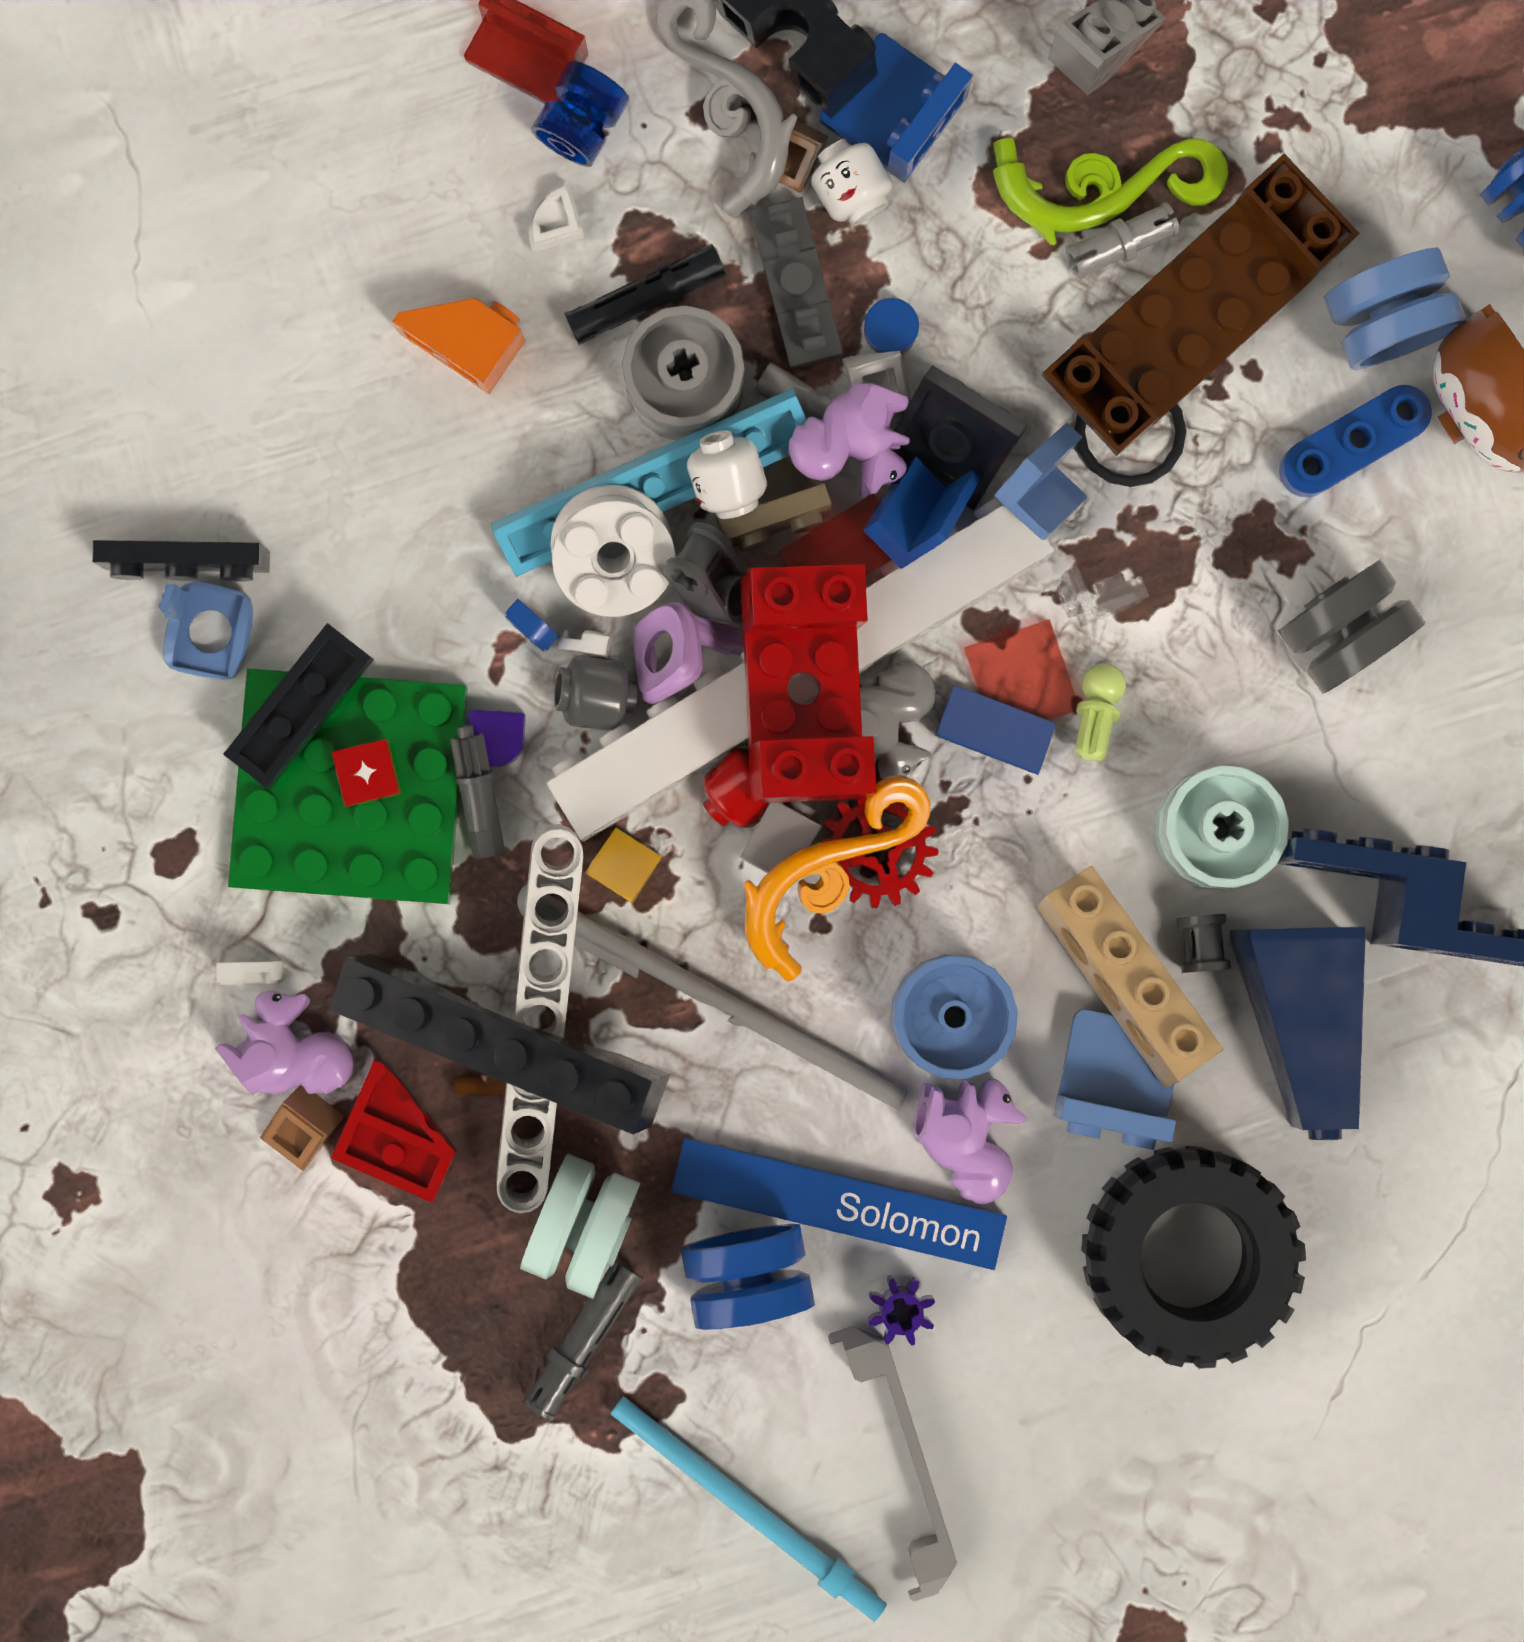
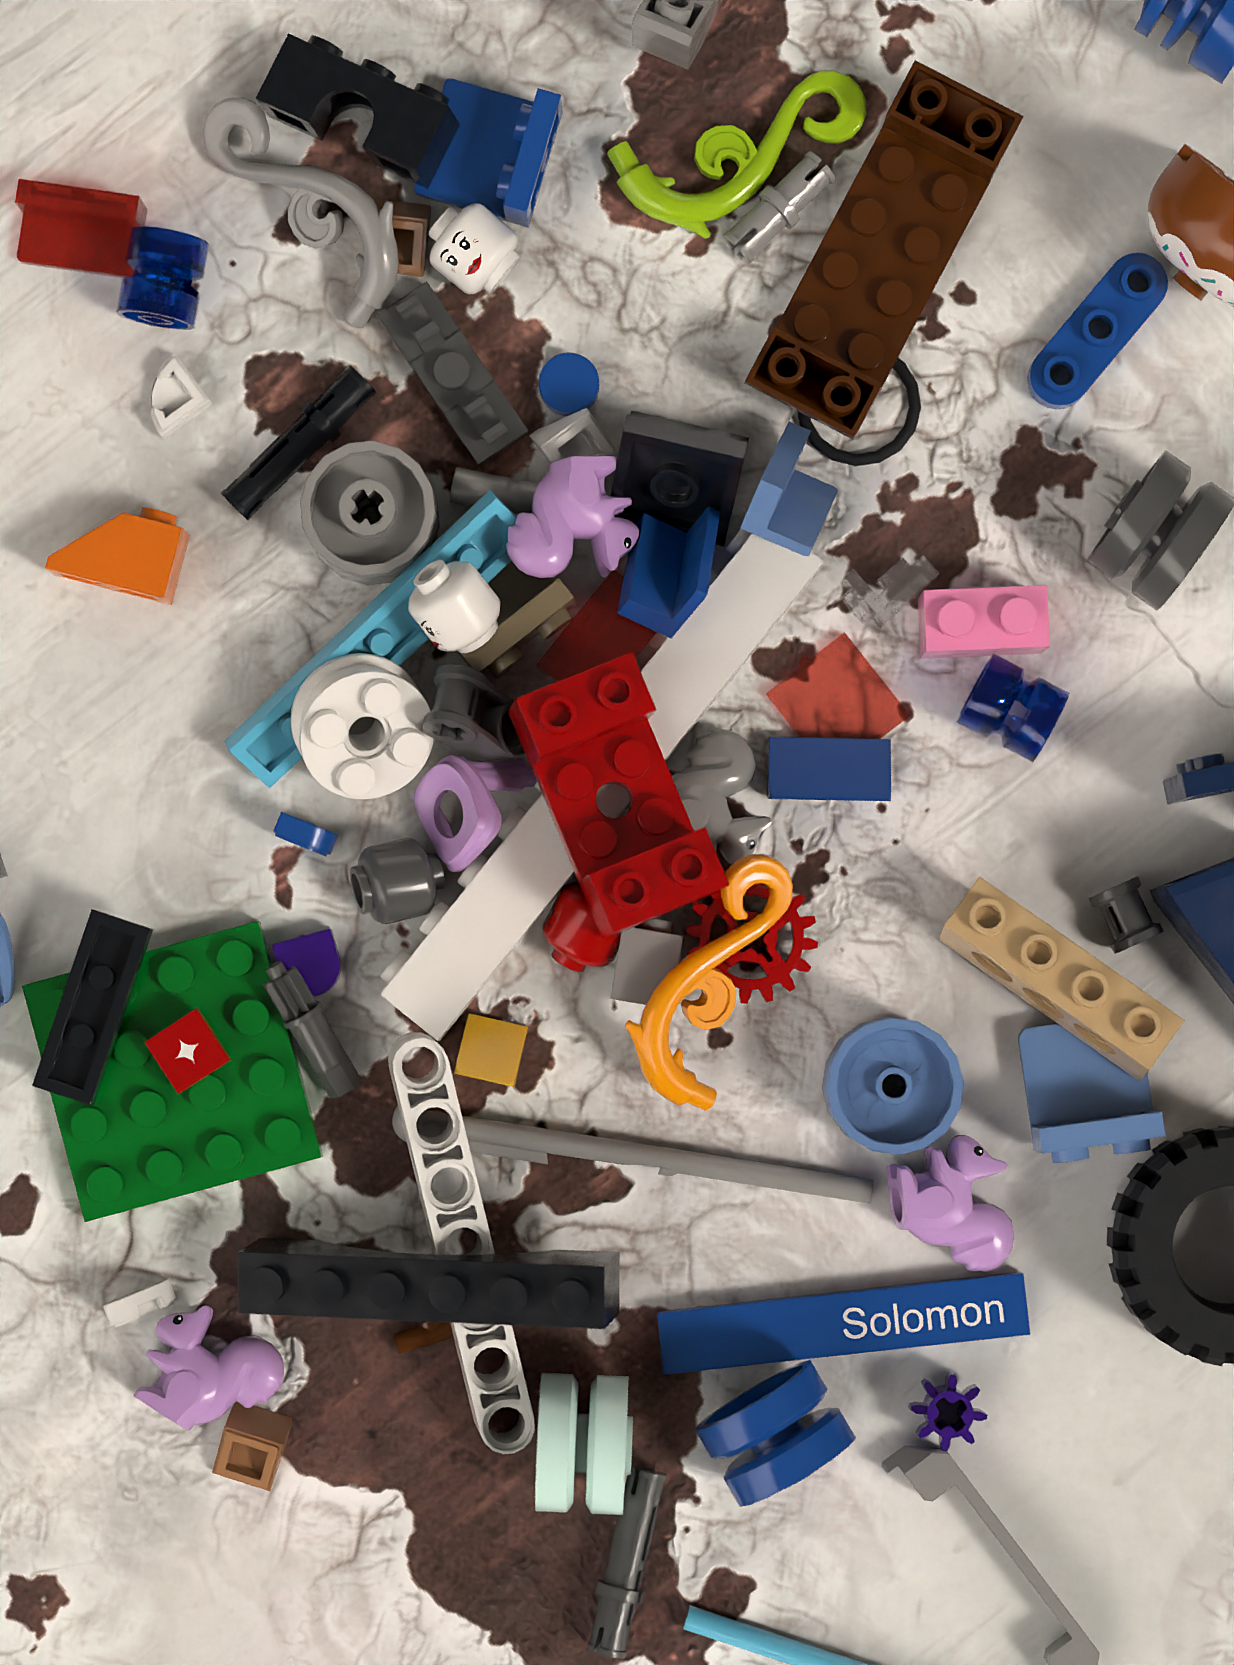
camera: 15 degrees left, 0 degrees up
red wing [331,1059,457,1203] -> none
white tile [555,629,612,659] -> none
yellowish green axle [1075,663,1126,762] -> none
light aqua wheel [1154,765,1289,890] -> none
medium blue wheel [1324,247,1467,370] -> none
none -> bright pink brick [918,585,1050,659]
none -> clear blue wheel [956,653,1070,762]

